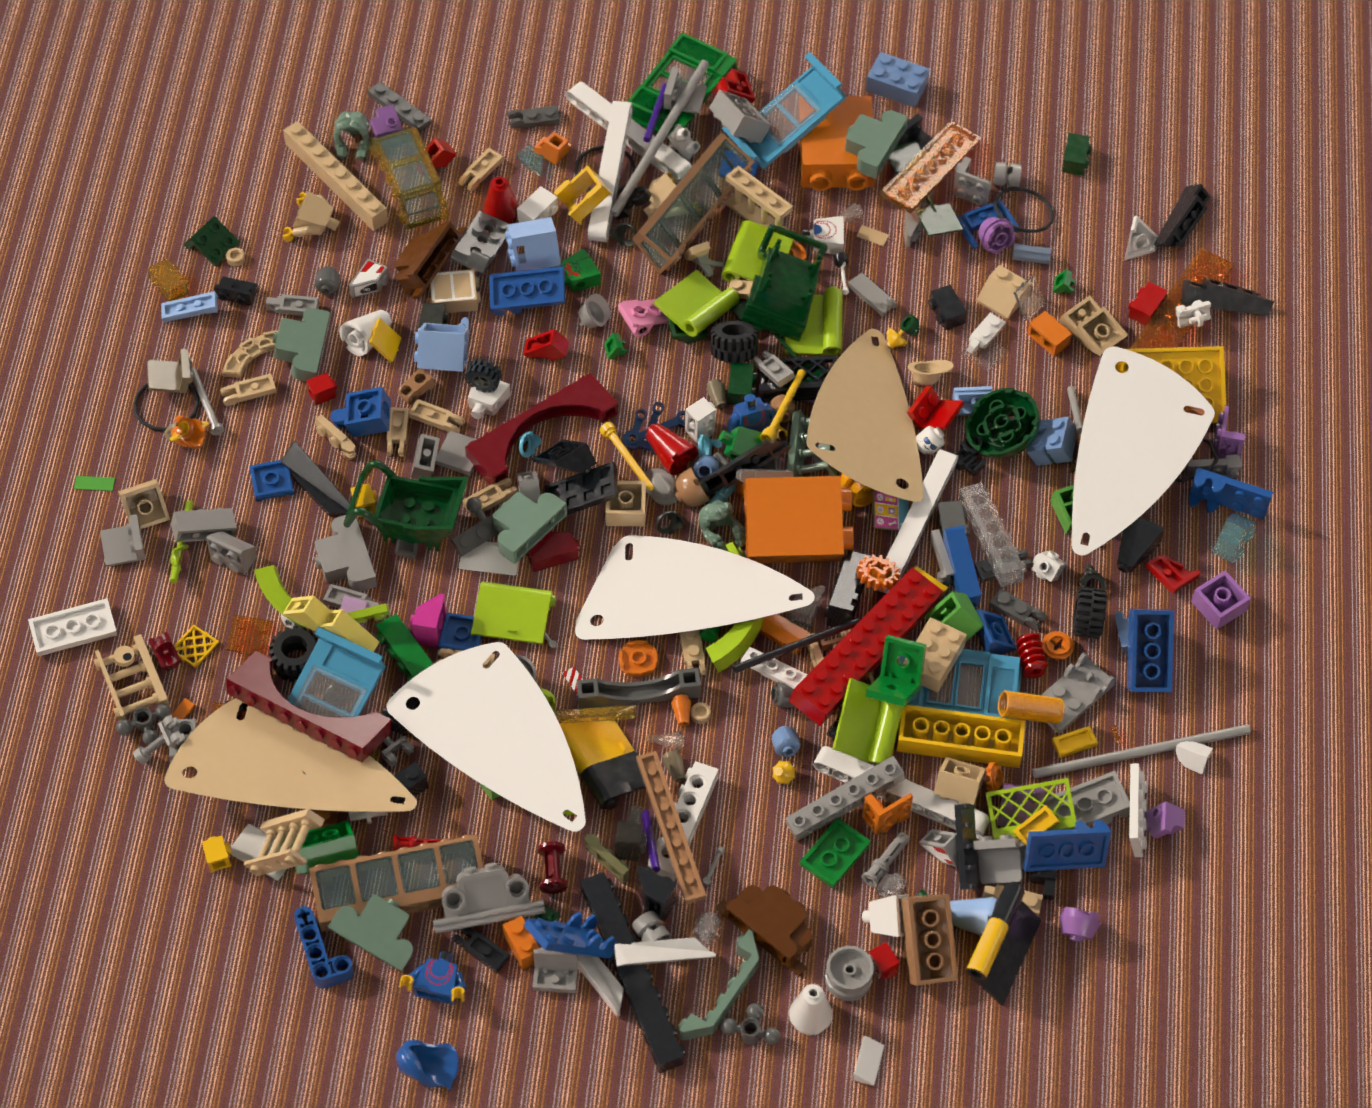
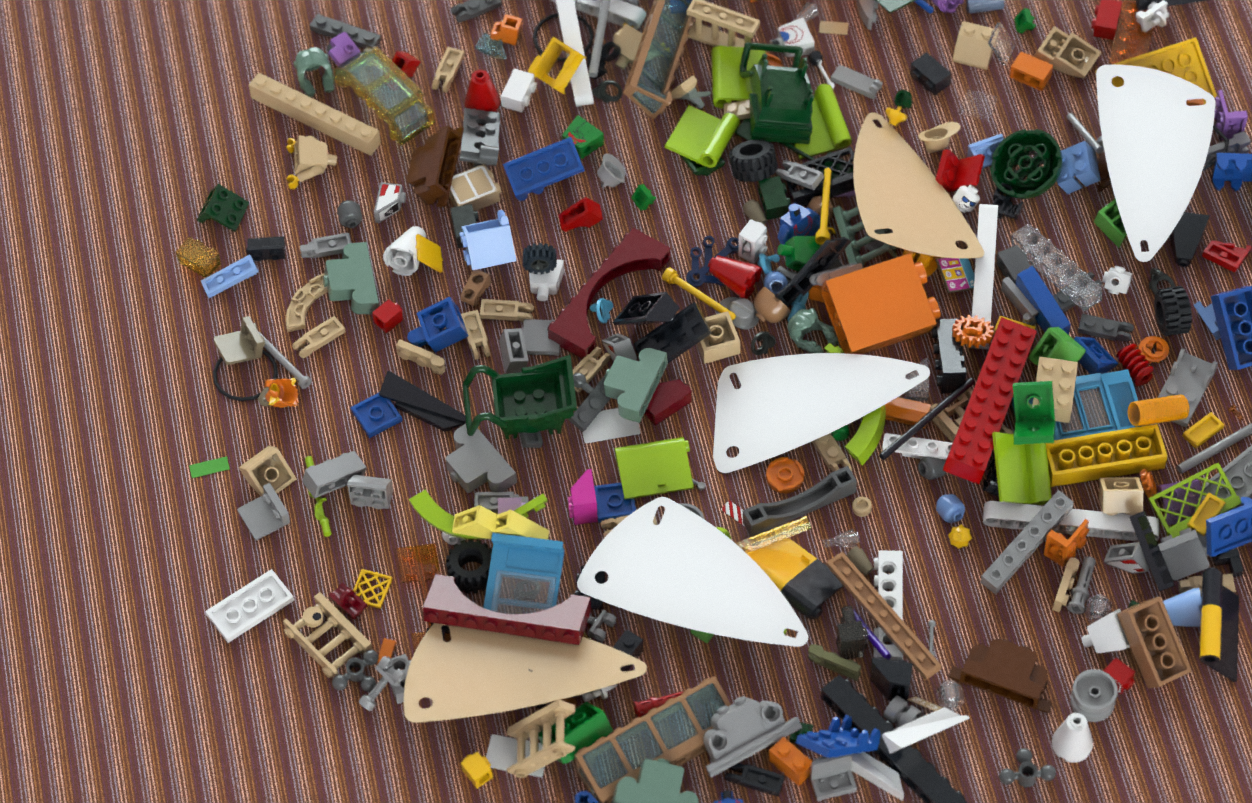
camera: 15 degrees left, 0 degrees up
tan tile [226,248,245,267] -> none
yellow brick [350,483,378,518] -> none
green brick [375,613,433,681] -> none
light blue container [505,217,561,271] -> none
dark red hose [538,841,568,894] -> none
bright pink piece [618,299,668,338] -> none
orange cone [671,694,691,726] -> none
sand green slope [678,929,759,1041] -> none
green plate [799,818,871,889] -> none
white slope [853,1036,884,1086] -> none
white hinge [967,312,1006,355] -> none
none -> tan sticker [907,696,942,711]
none -> tan hinge [1052,557,1080,612]

